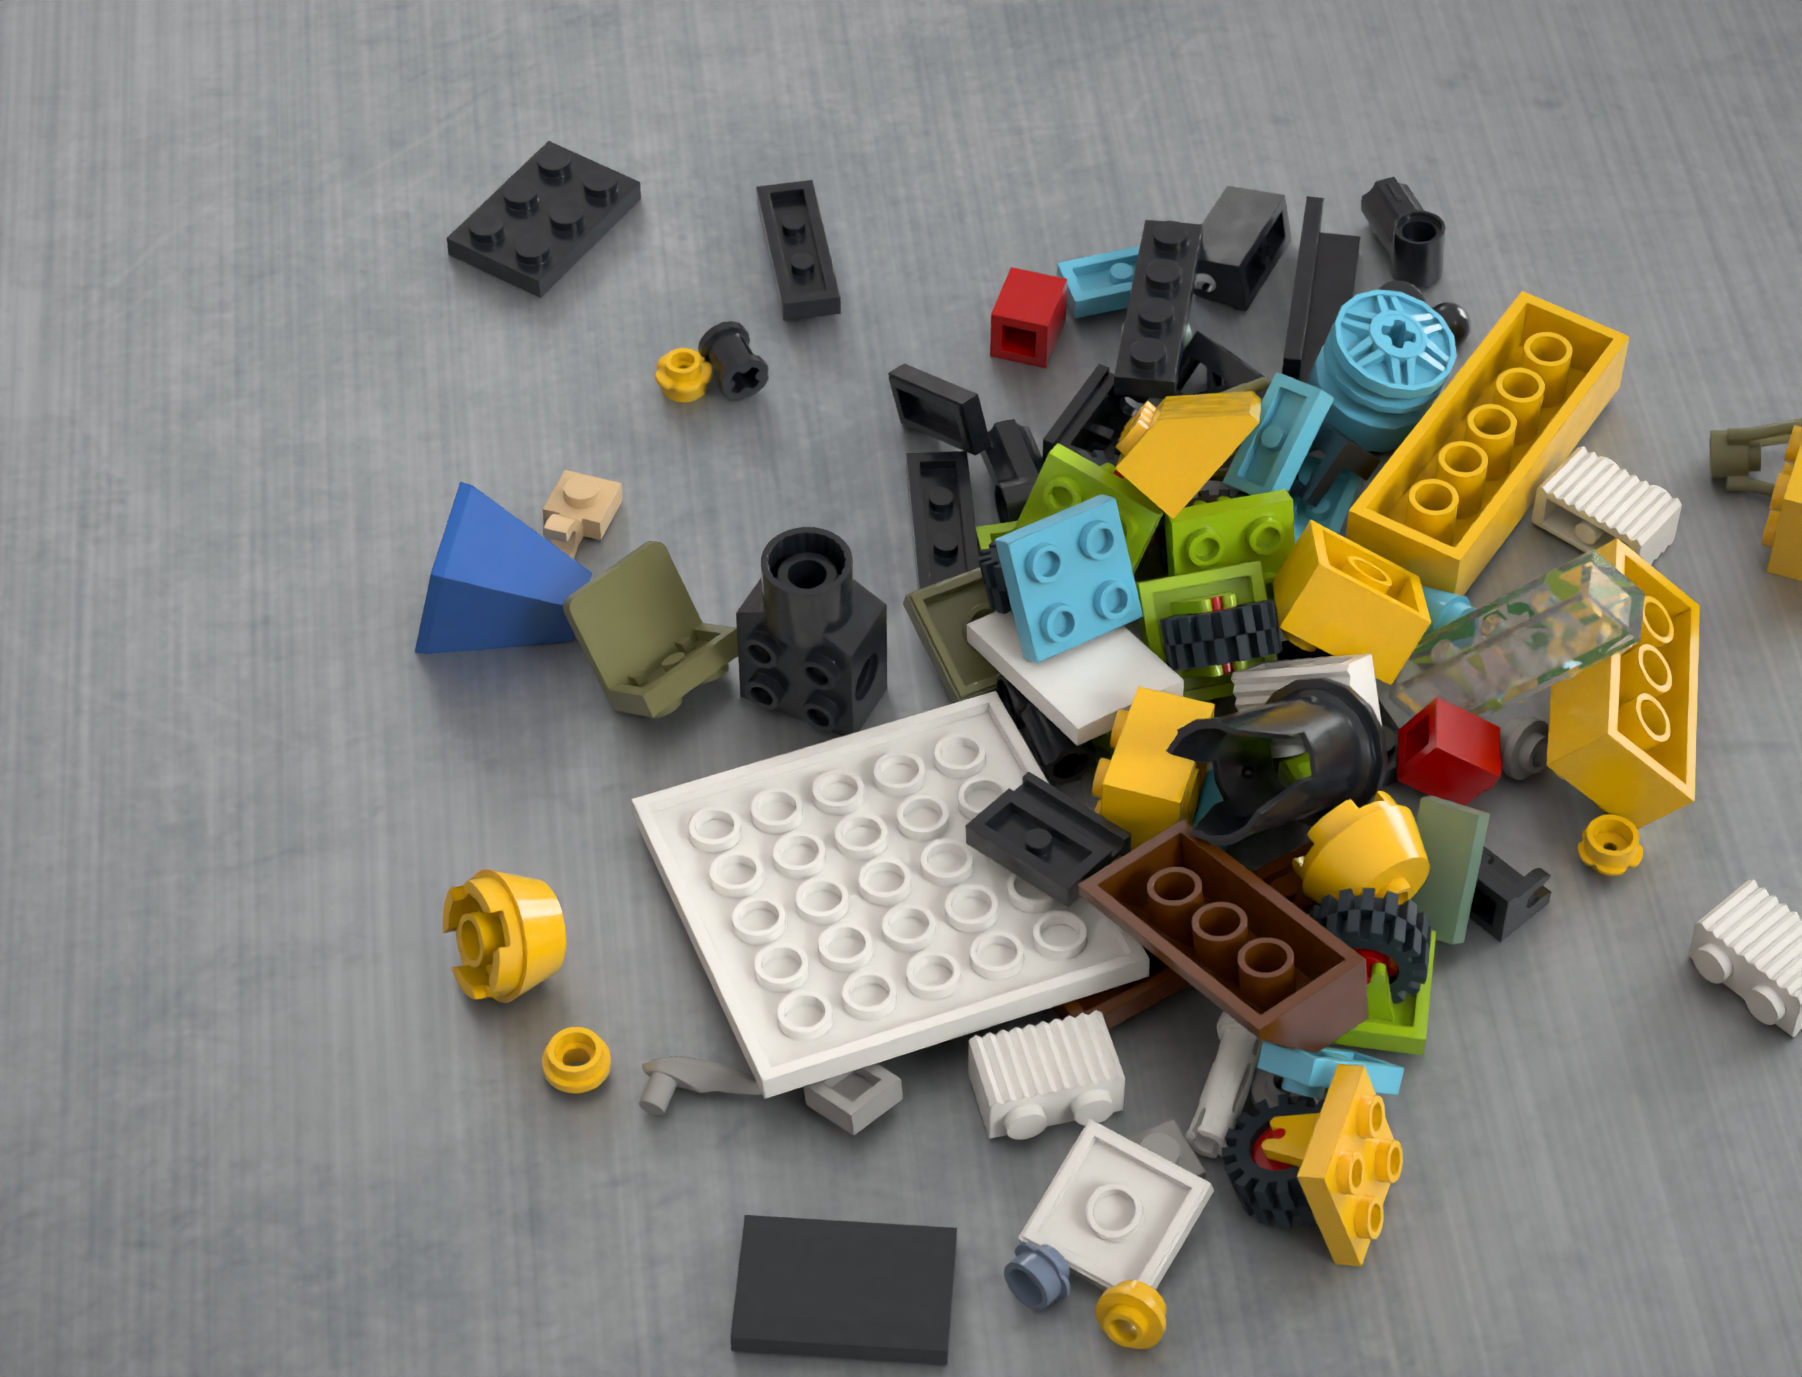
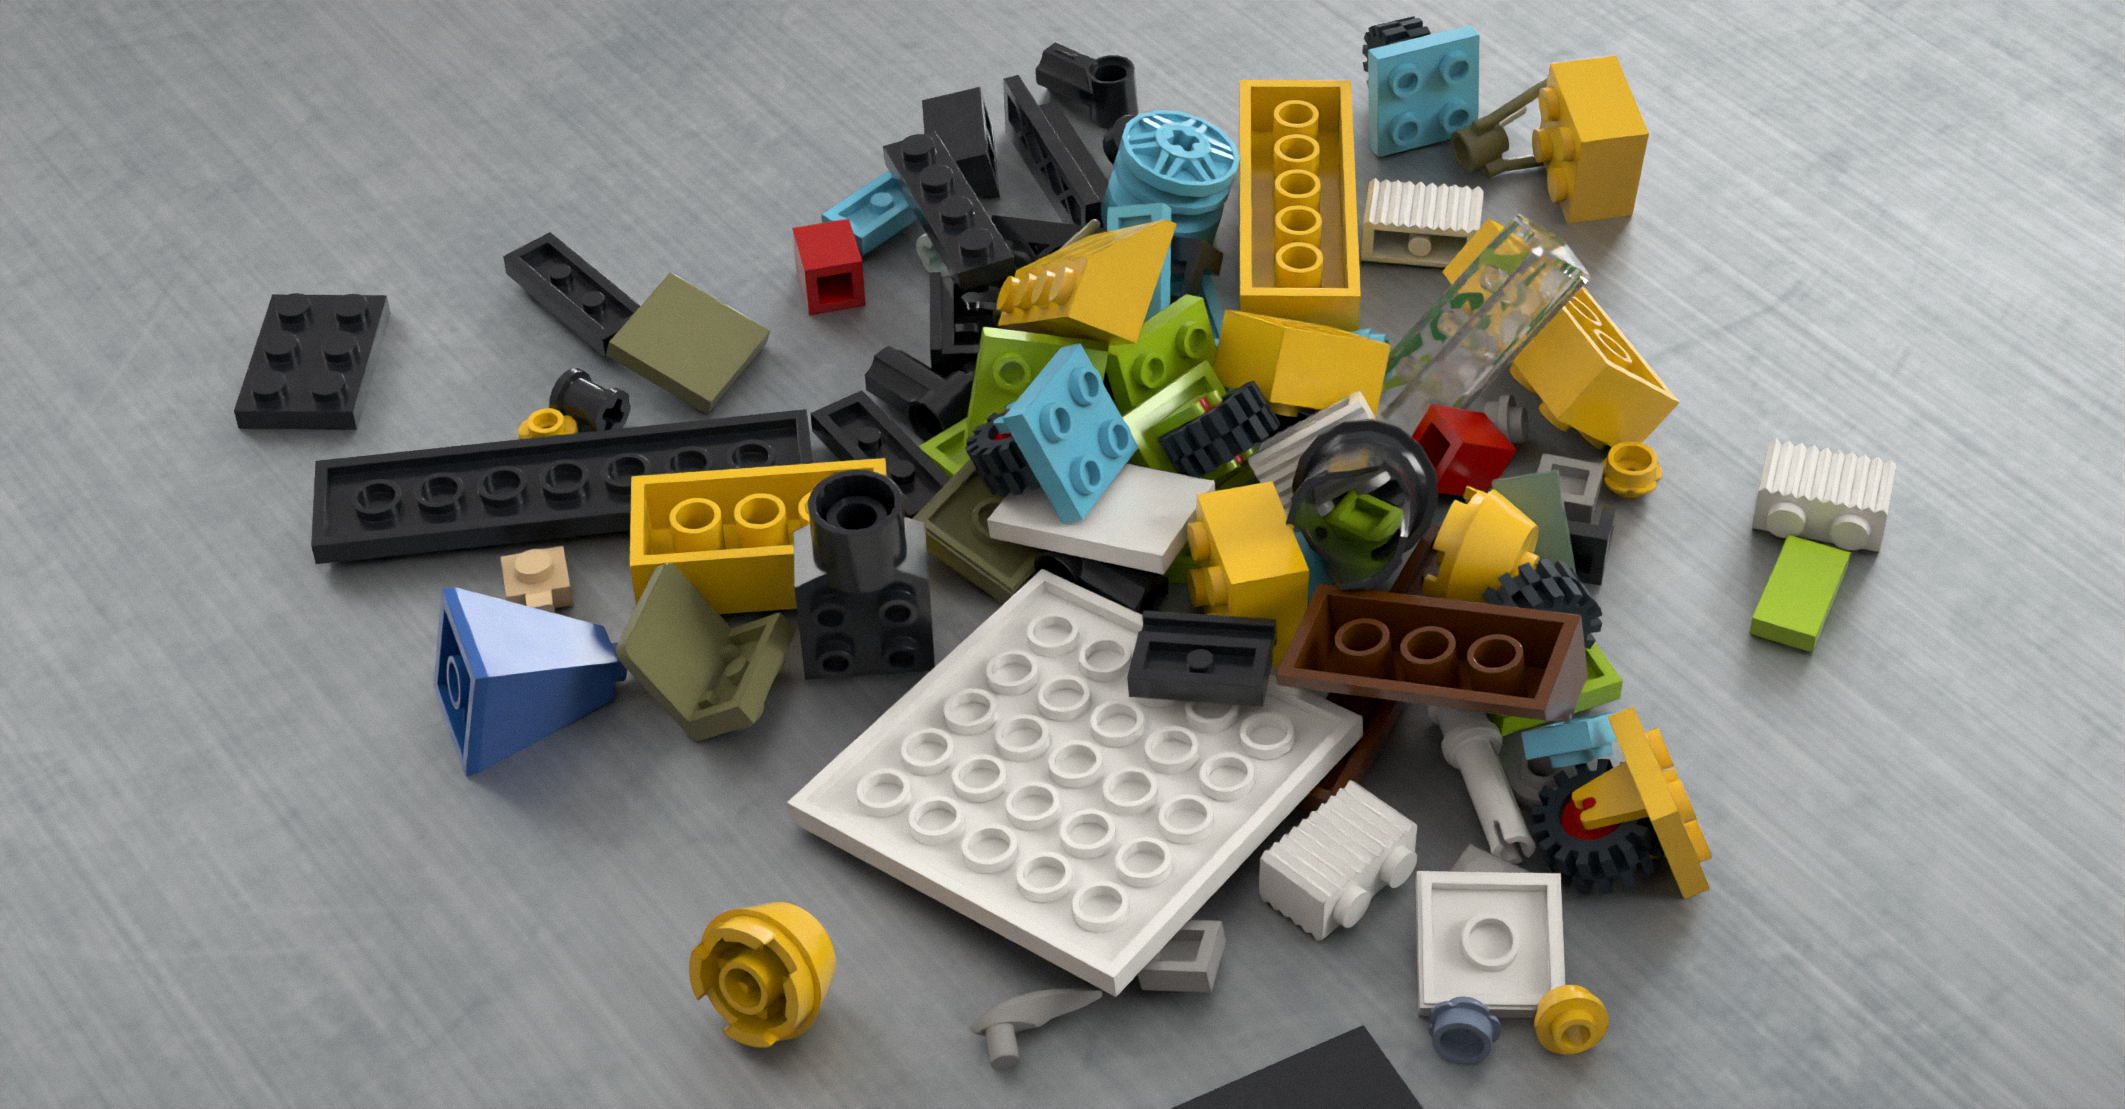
camera: 30 degrees left, 5 degrees down
yellow plate [542,1027,611,1094] -> none
black tile [888,363,991,456] -> none
none -> black plate [311,409,813,564]
none -> olive tile [606,272,770,415]
none -> yellow brick [630,458,887,614]
none -> medium azure plate [1362,16,1480,157]
none -> light grey plate [1537,453,1604,524]
none -> lime tile [1749,534,1851,653]

